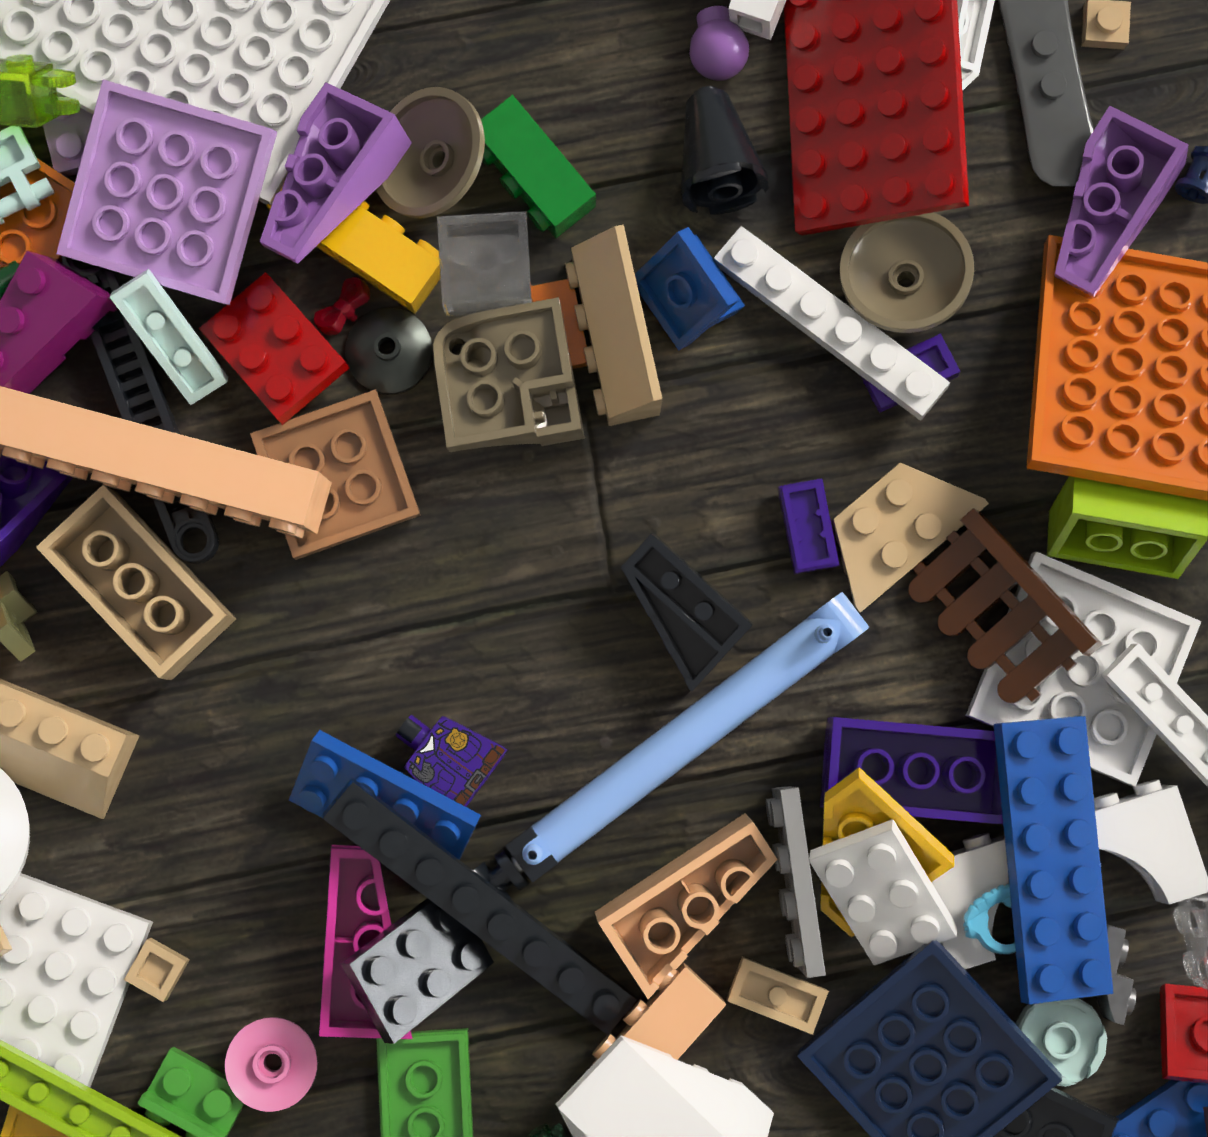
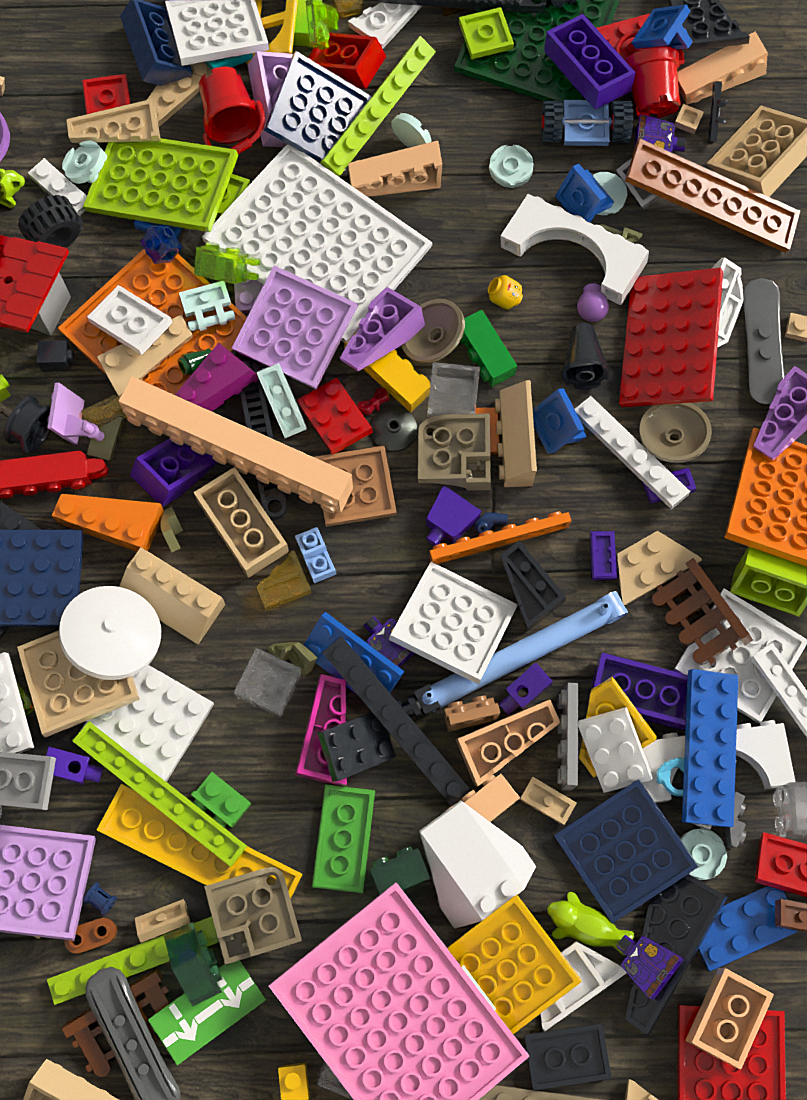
camera: 10 degrees right, 10 degrees down
tan plate [124,938,190,1002] -> none
bright pink dish [225,1017,317,1112] -> none
none -> clear brick [234,648,303,718]
none -> clear yellow wing [257,551,311,611]
none -> olive slope [268,642,317,676]
none -> light blue slope [295,527,337,583]
none -> white plate [389,562,518,684]
none -> dark purple torso [426,486,481,546]
none -> orange plate [429,511,571,564]
none -> medium nougat plate [444,696,500,732]
none -> dark blue arm [475,512,508,534]
none -> yellow head [488,275,523,309]
none -> dark purple torso [499,662,553,715]

